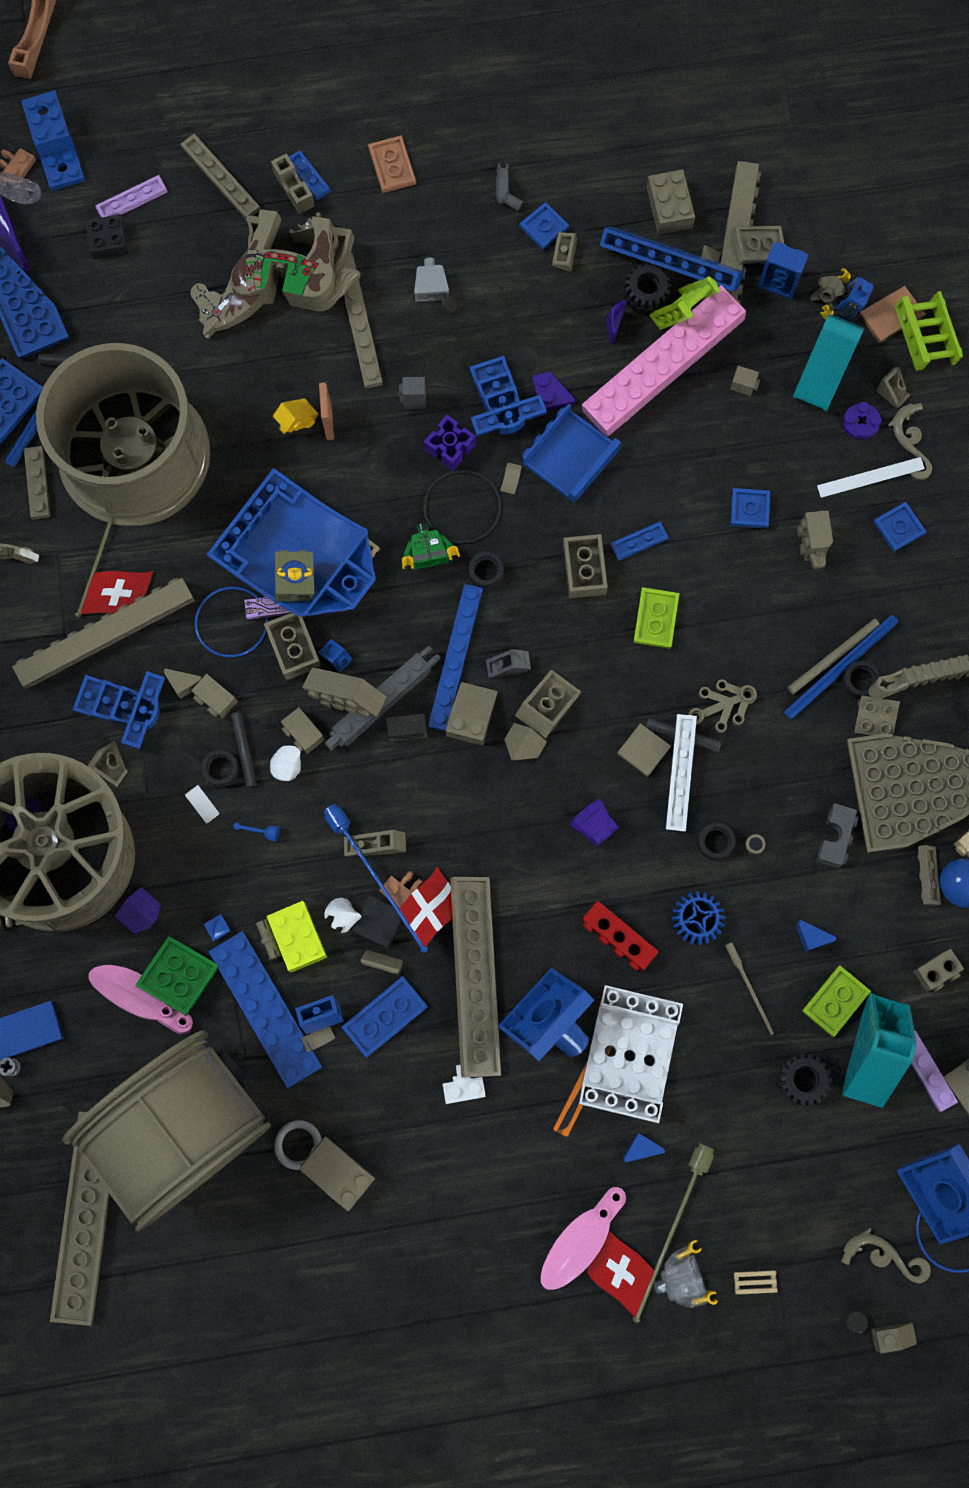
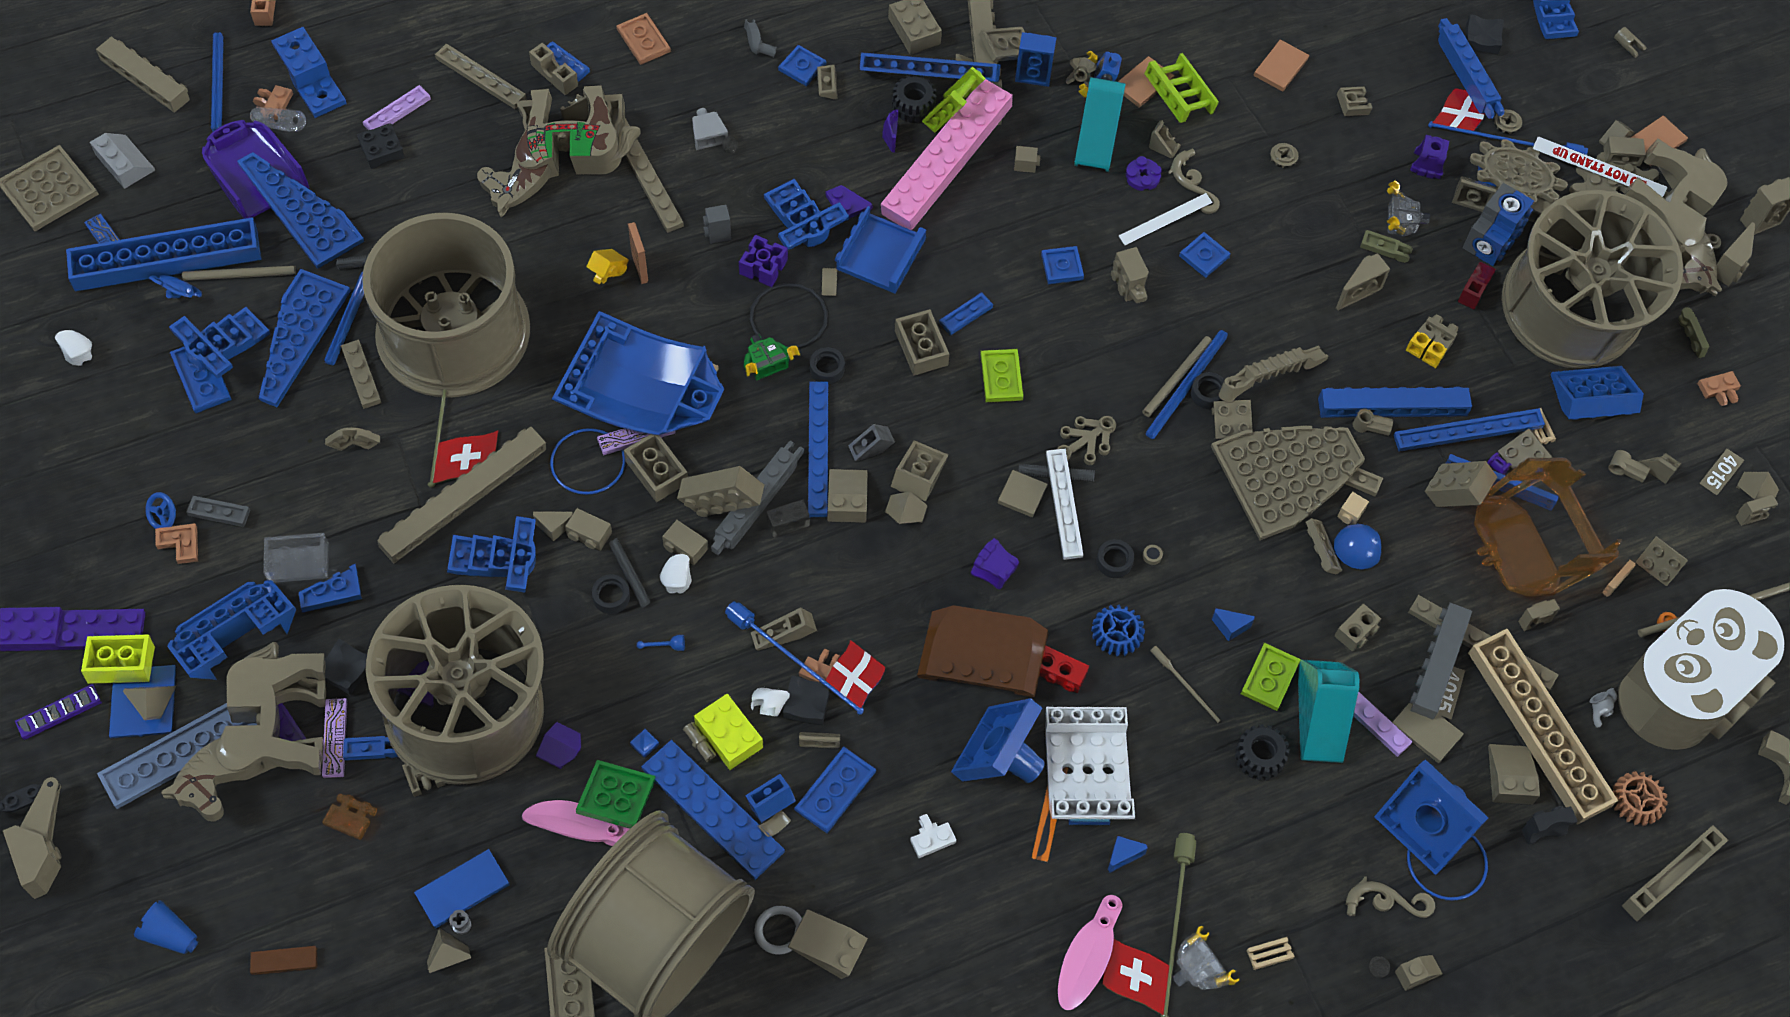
camera: 20 degrees left, 15 degrees down
white sticker [185,785,219,824] -> none
olive panel [274,550,314,602] -> none
blue bracket [318,639,352,672] -> none
dark tan plate [450,877,501,1078] -> none
dark grey arch [816,803,858,868] -> none
none -> reddish brown slope [917,605,1048,697]

